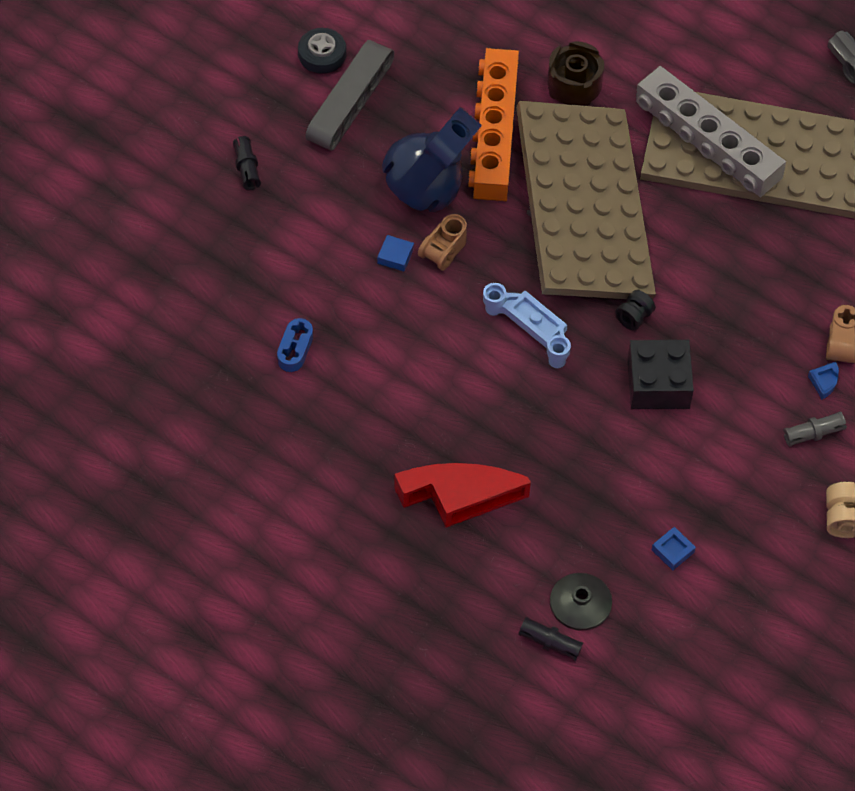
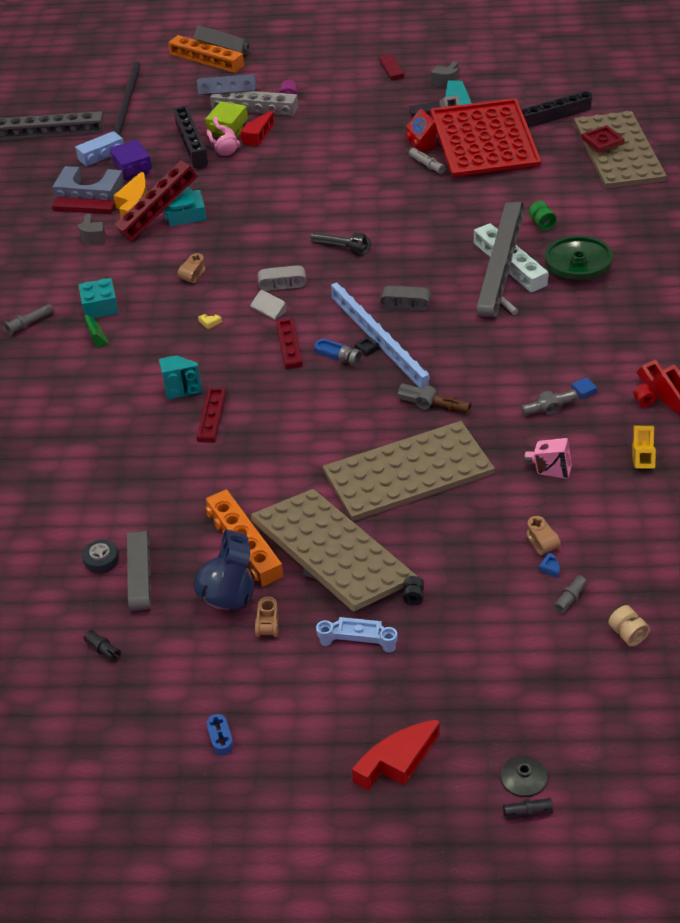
camera: 30 degrees left, 15 degrees down
blue tile [377,235,414,271] -> none
dark brown brick [547,41,604,106] -> none
black brick [627,340,694,409] -> none
light grey brick [636,66,786,198] -> none
blue tile [651,527,696,570] -> none

